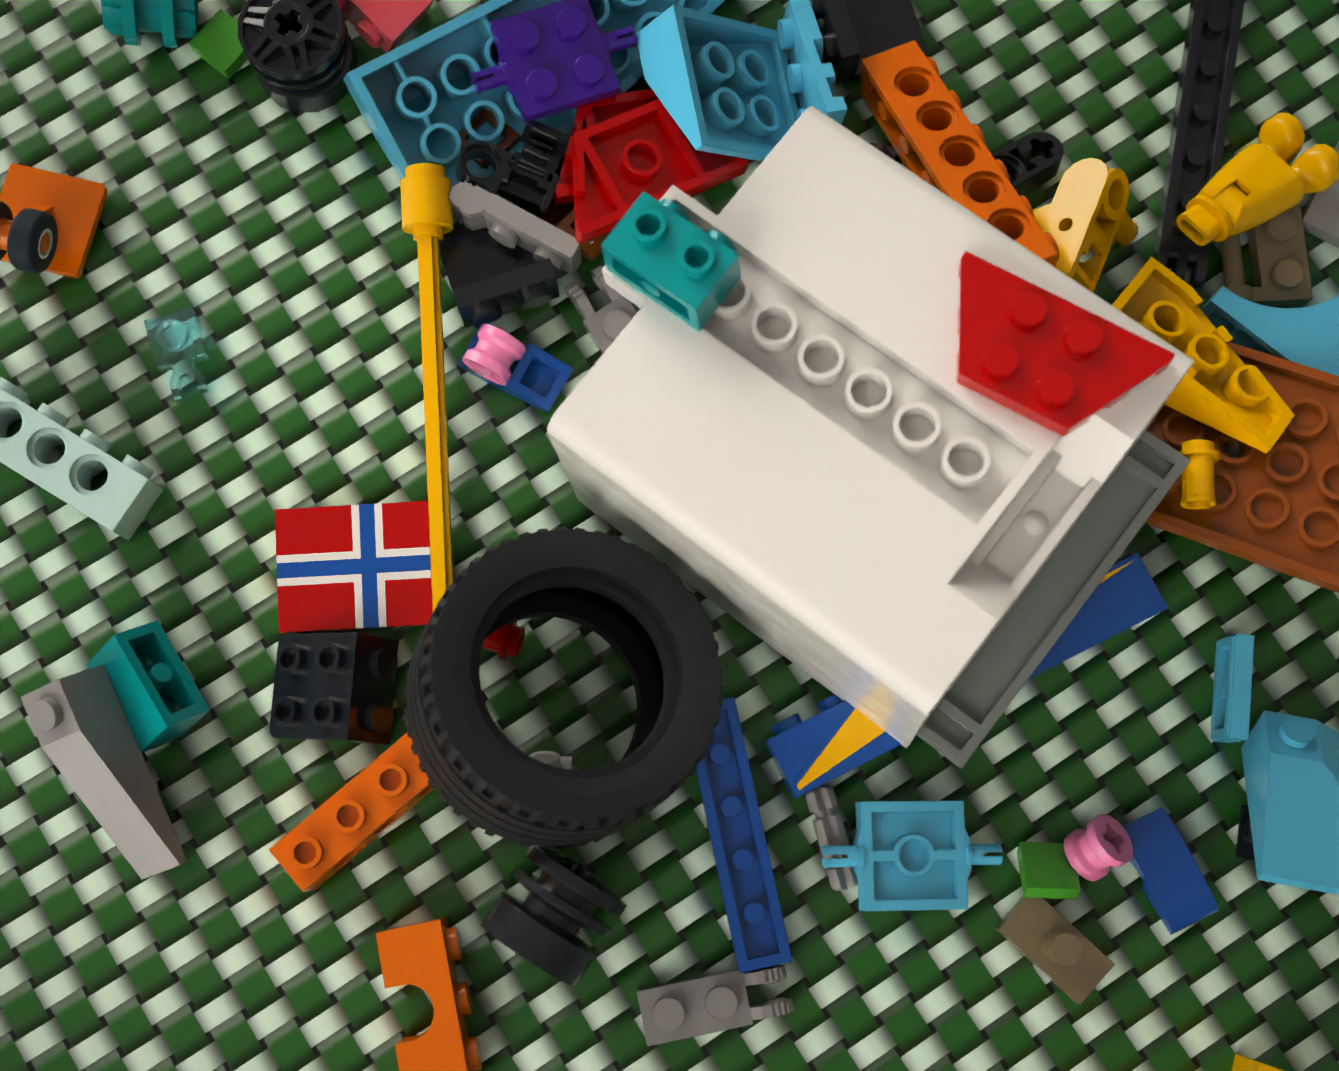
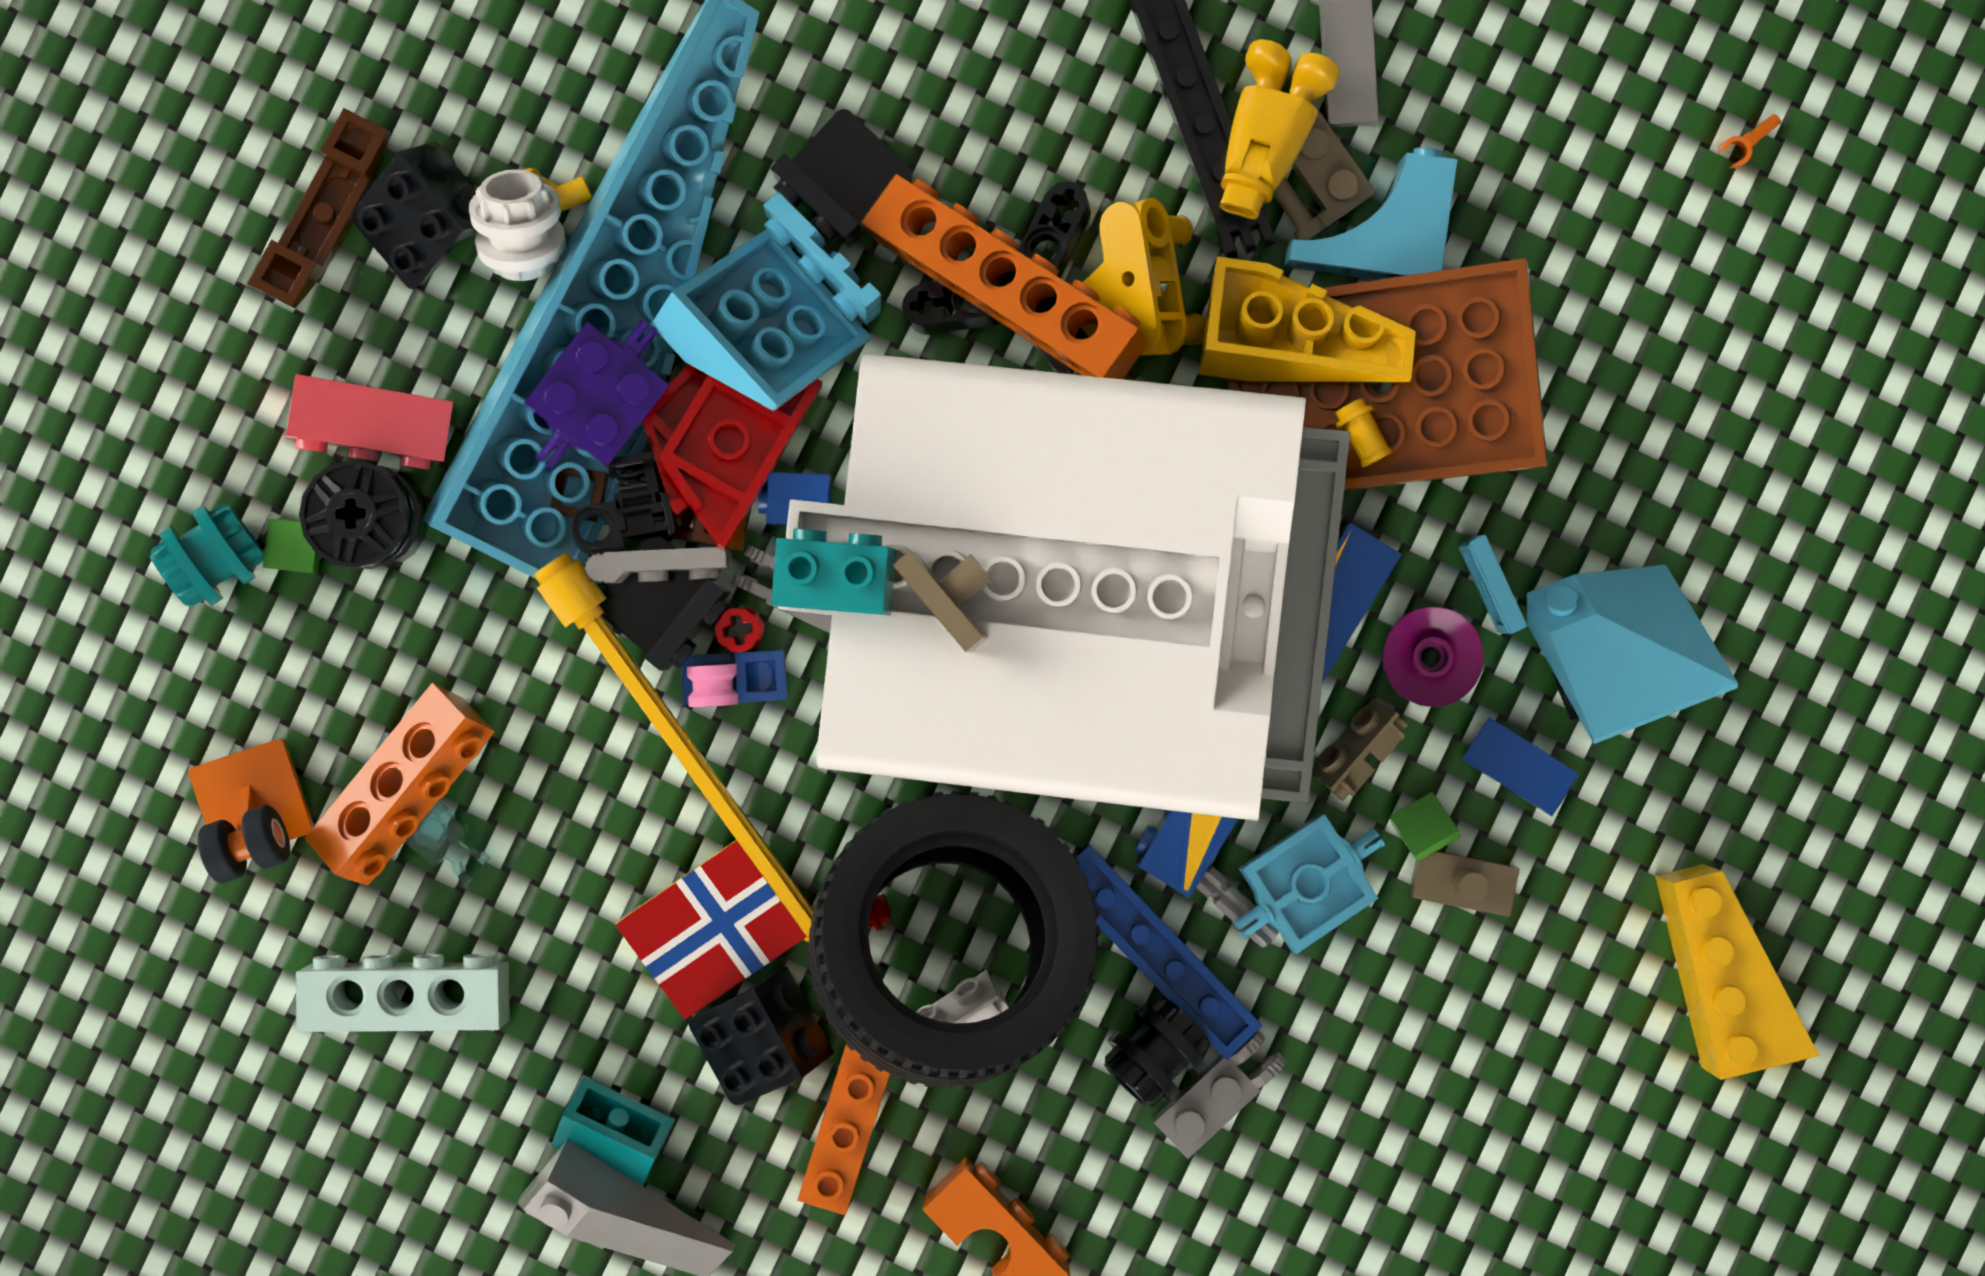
camera: 30 degrees left, 10 degrees up
black wheel [481,845,627,987] -> none
red wing [956,251,1175,437] -> none
bright pink wheel [1063,814,1133,881] -> none
none -> orange brick [304,683,495,886]
none -> red bush [715,608,765,652]
none -> dark tan tile [892,550,992,652]
none -> black piece [1104,999,1210,1107]
none -> dark tan hinge [1312,697,1408,801]
none -> magenta dish [1382,607,1484,707]

